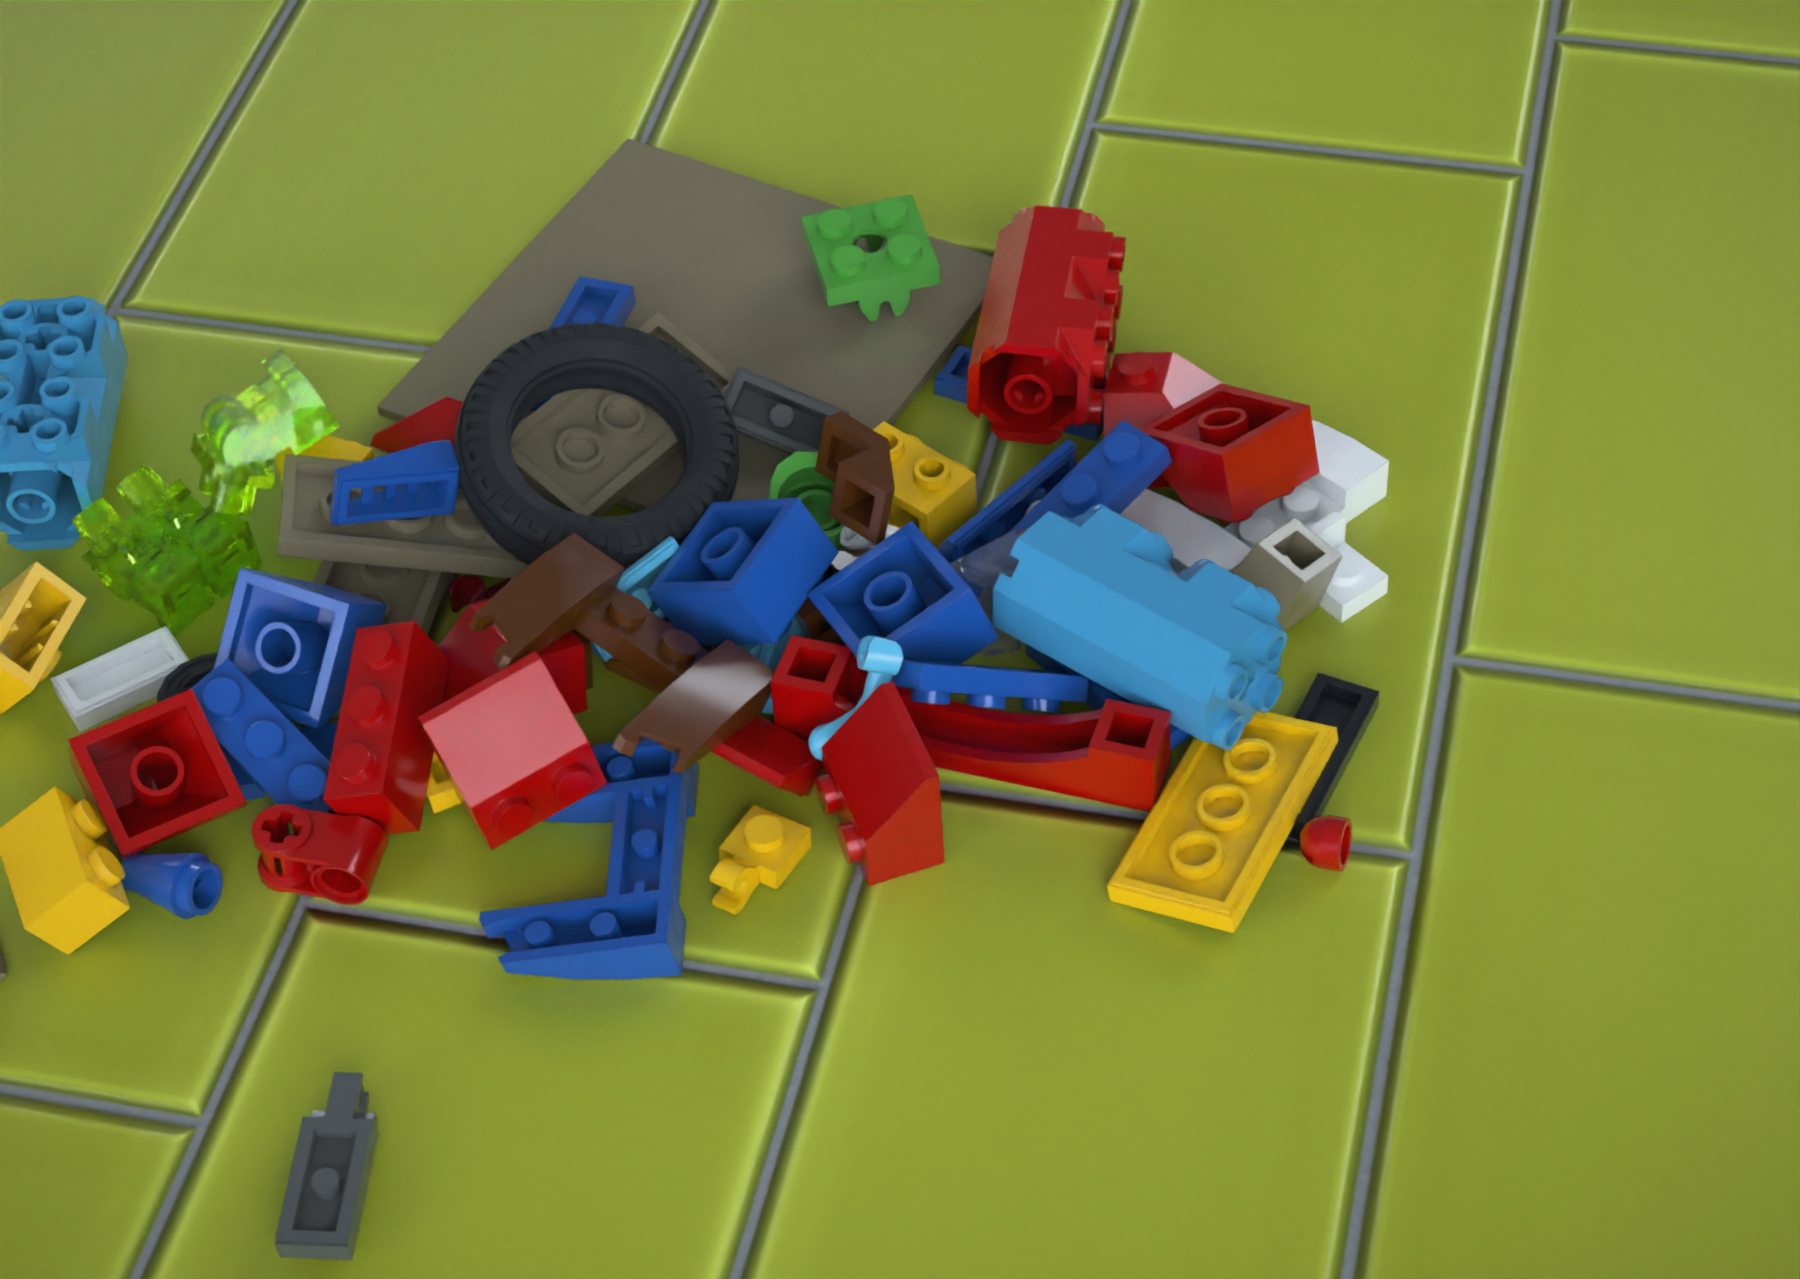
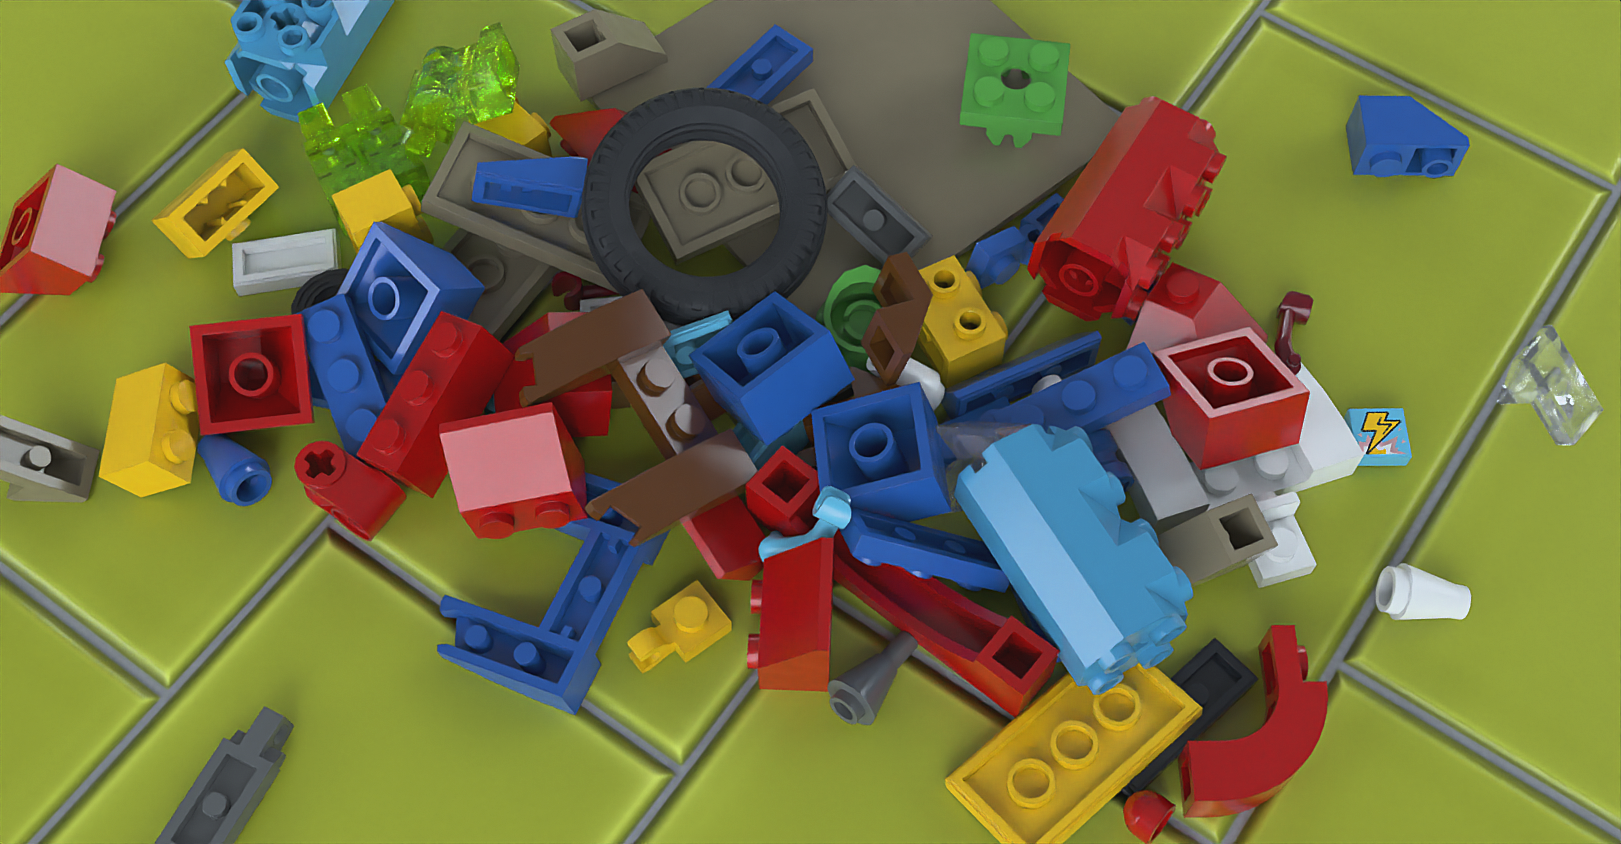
camera: 20 degrees right, 15 degrees up
none -> yellow brick [331,169,434,255]
none -> dark tan slope [550,9,668,101]
none -> dark grey cone [828,631,918,725]
none -> blue plate [965,224,1038,289]
none -> red arch [1178,625,1328,818]
none -> dark red piece [1274,291,1314,375]
none -> tile [1344,408,1412,466]
none -> blue slope [1346,95,1470,178]
none -> white cone [1376,563,1471,620]
none -> clear slope [1497,325,1604,445]

